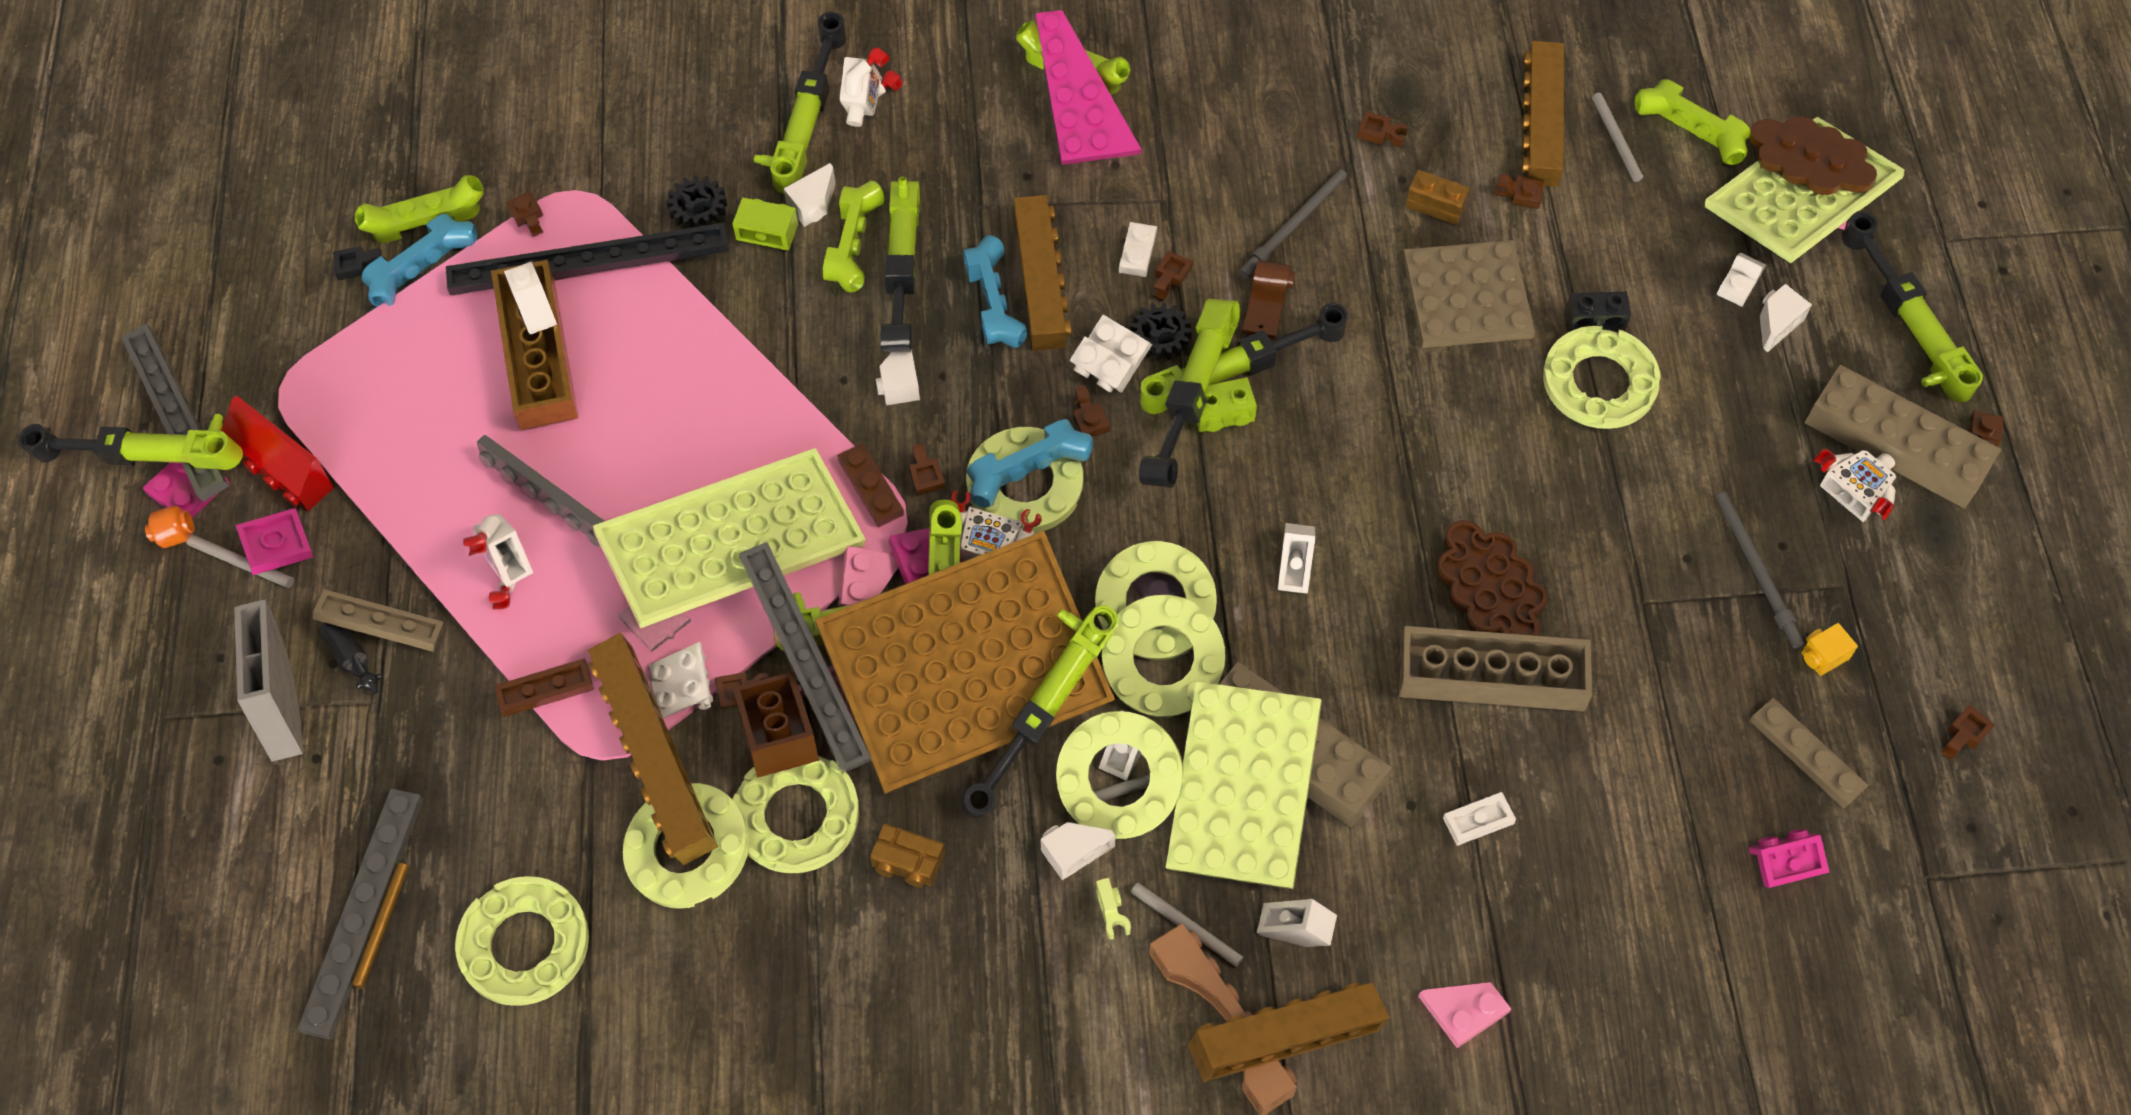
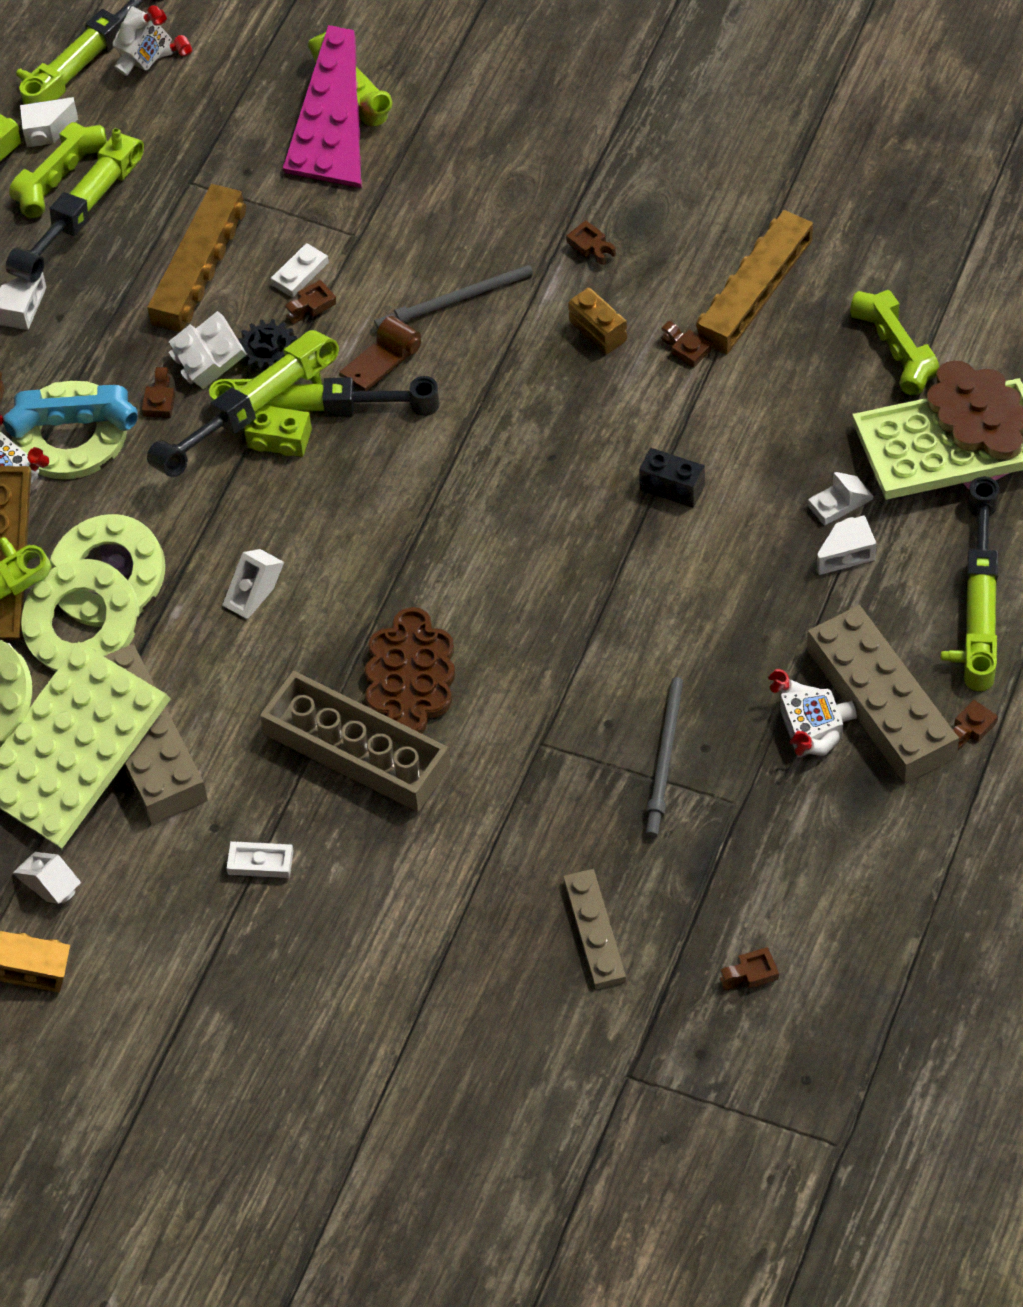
camera: 30 degrees right, 5 degrees down
dark azure plate [963,235,1027,349] -> none
dark tan plate [1403,240,1535,348] -> none
bright pink wing [1418,982,1511,1048] -> none
yellowish green plate [1543,326,1661,429] -> none
light grey bar [1592,93,1643,182] -> none
dark pink bracket [1749,829,1830,888] -> none
yellow brick [1801,623,1858,676] -> none

